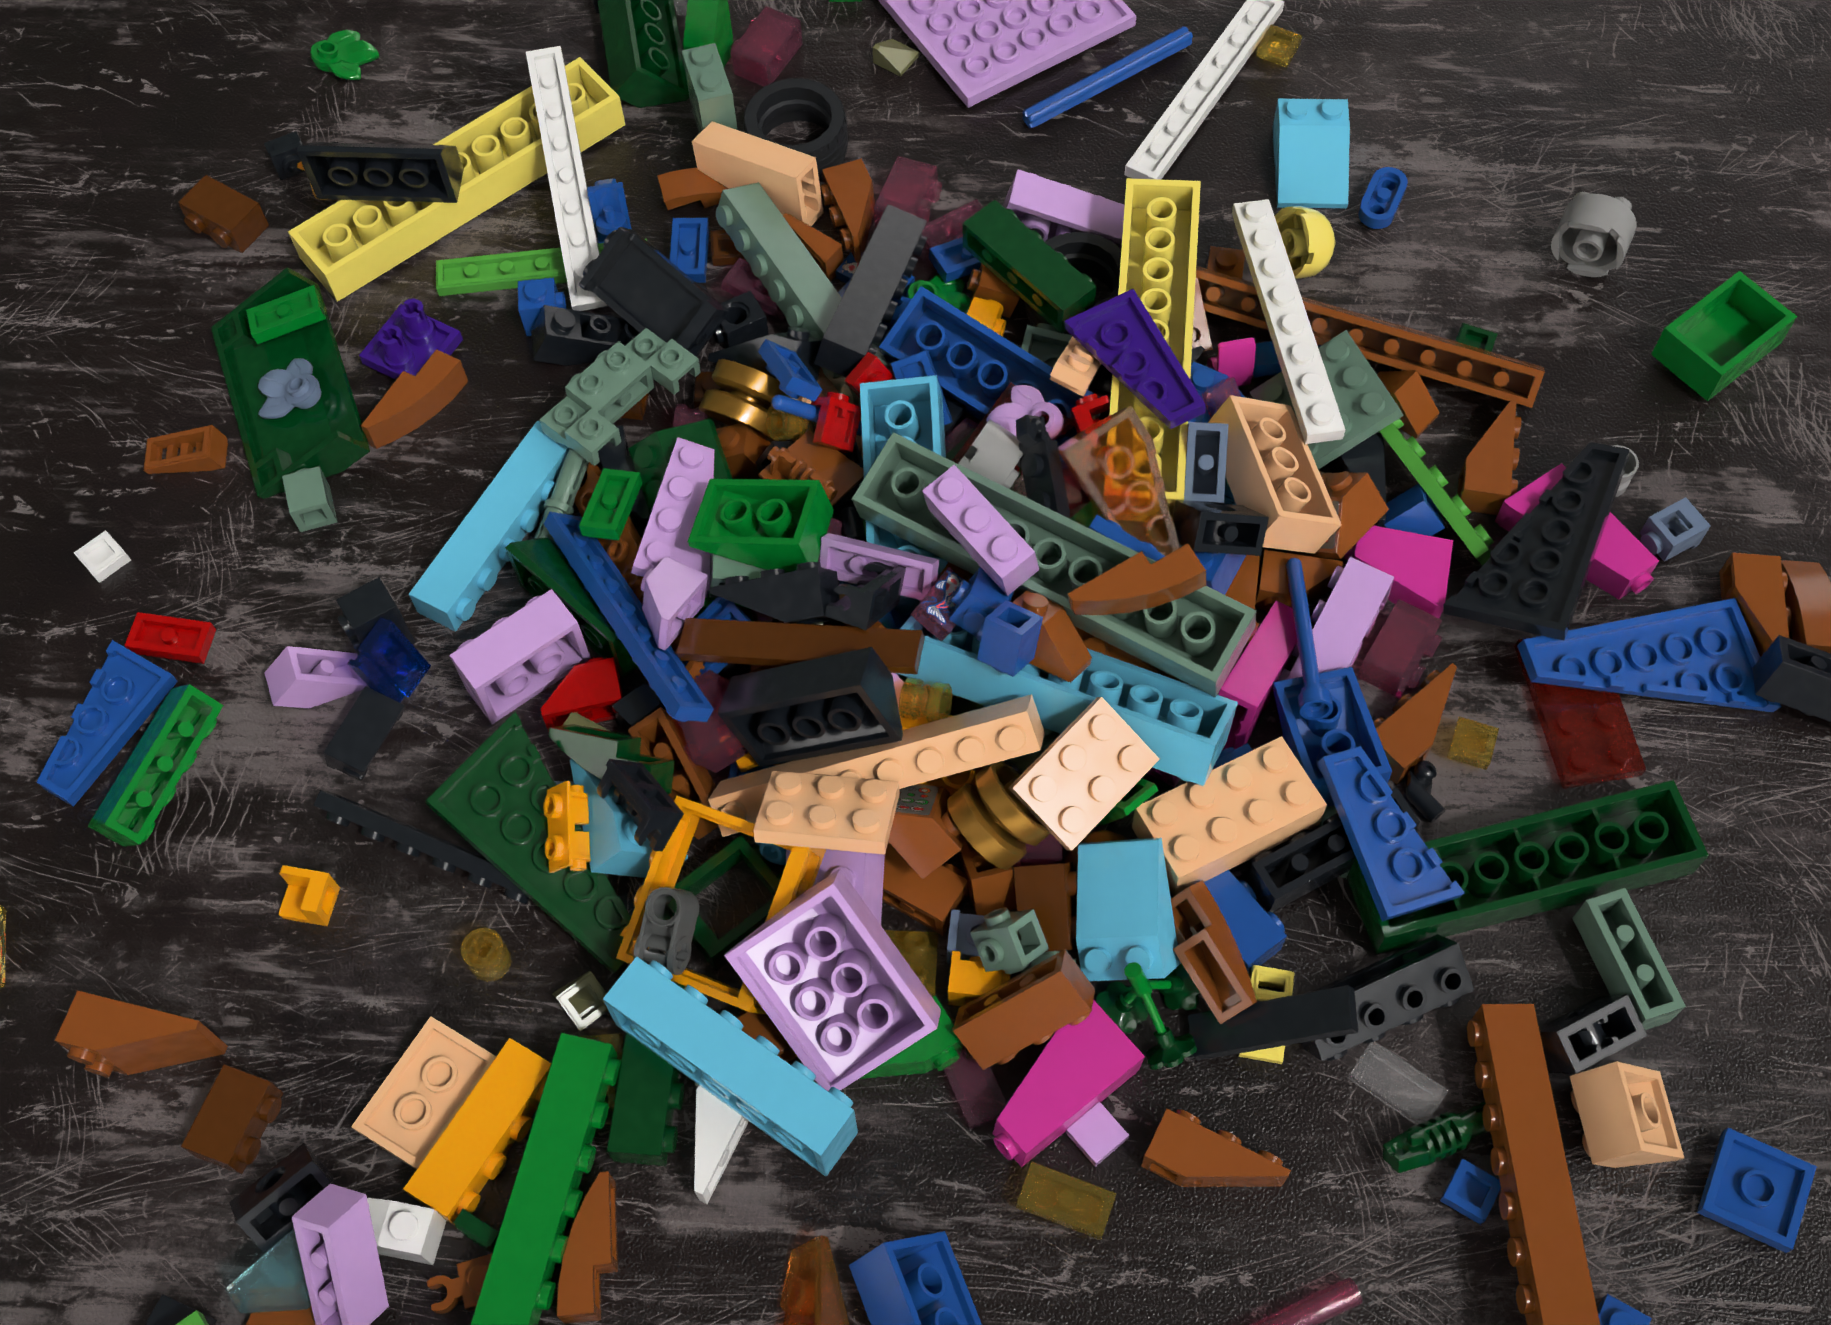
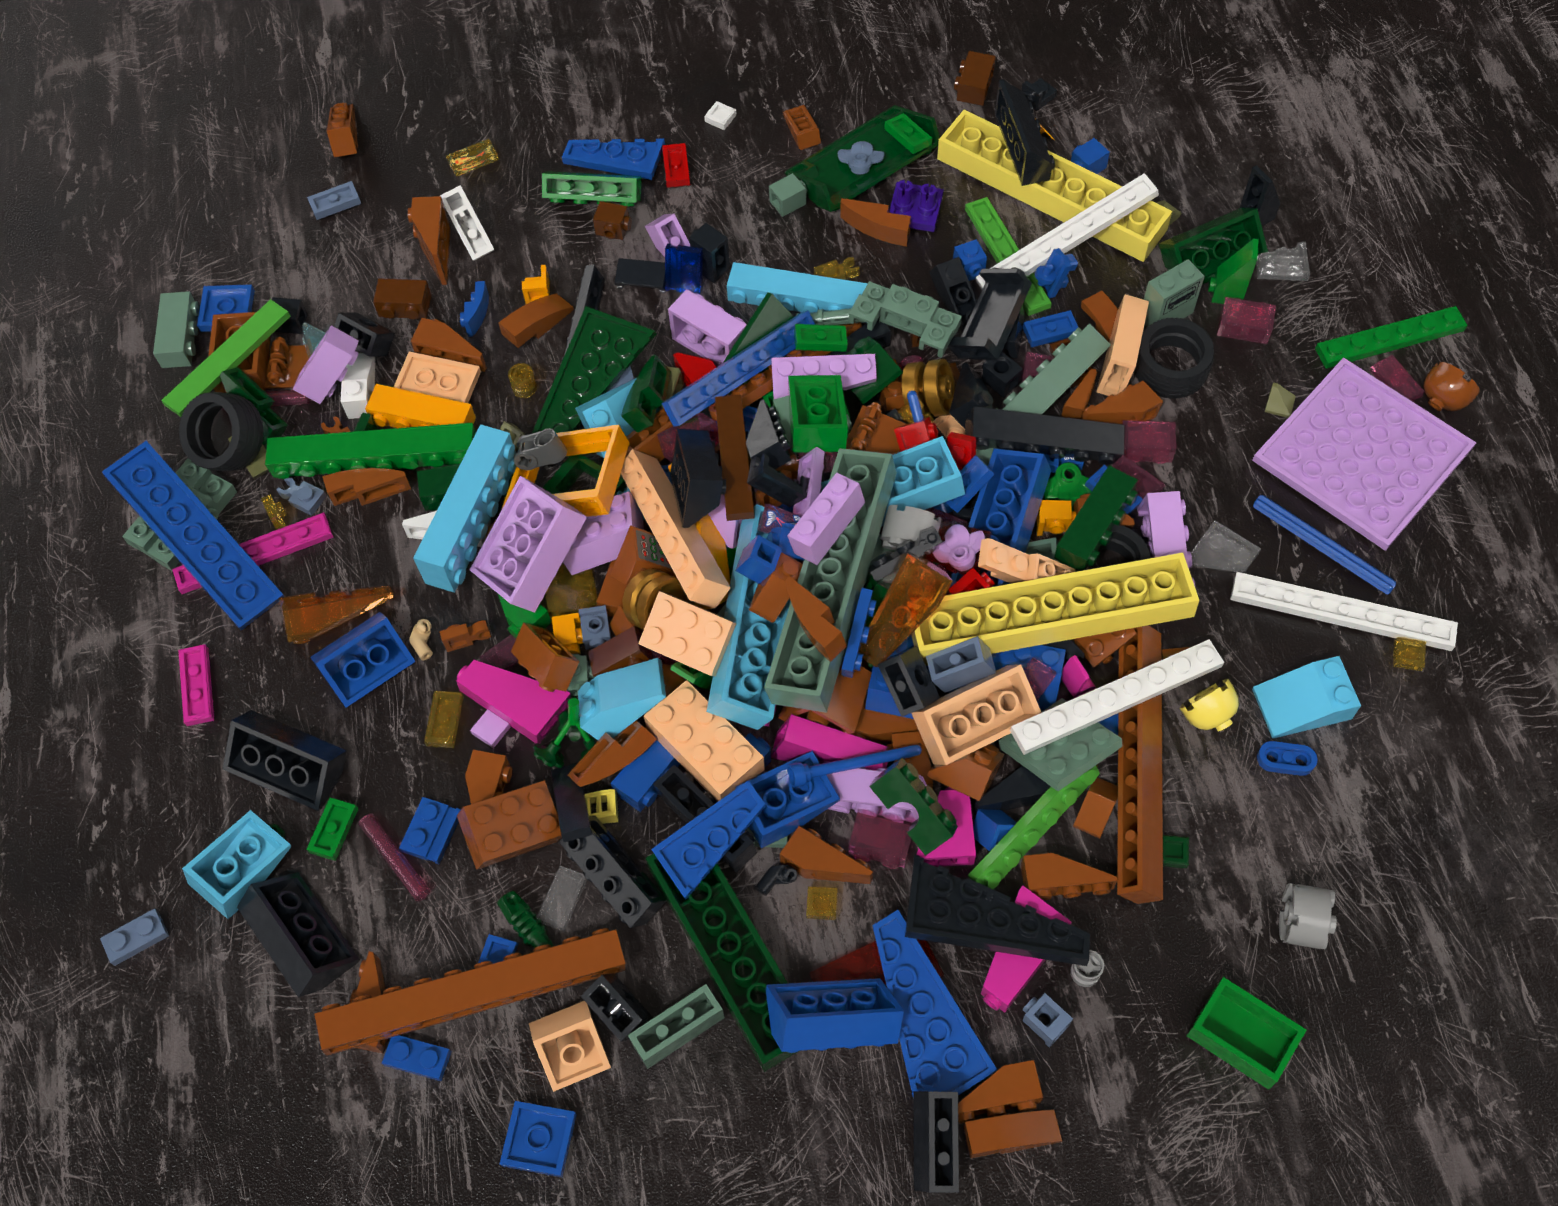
camera: 75 degrees right, 0 degrees up
green plate [310,30,379,80] -> none
light orange hinge [543,781,591,873] -> none
black hinge [597,759,684,852] -> none
lavender slope [641,557,708,650] -> none
light nougat plate [754,771,900,855] -> none
blue plate [758,339,823,402] -> none
clear yellow wheel [899,677,952,723] -> none
sand green brick [970,907,1049,974] -> none
dark purple wing [1064,289,1206,429] -> none
none -> blue plate [399,797,461,864]
none -> tan arm [409,619,433,660]
none -> dark orange slope [411,318,487,372]
none -> white slope [440,186,494,261]
none -> dark orange plate [440,620,491,652]
none -> dark orange brick [457,780,562,870]
none -> blue slope [460,281,489,337]
none -> dark orange slope [499,294,574,348]
none -> reddish brown brick [593,201,632,240]
none -> blue slope [766,978,904,1053]
none -> clear yellow plate [814,257,860,280]
none -> dark green arch [869,758,958,856]
none -> blue brick [1071,138,1110,174]
none -> clear wing [1191,520,1261,573]

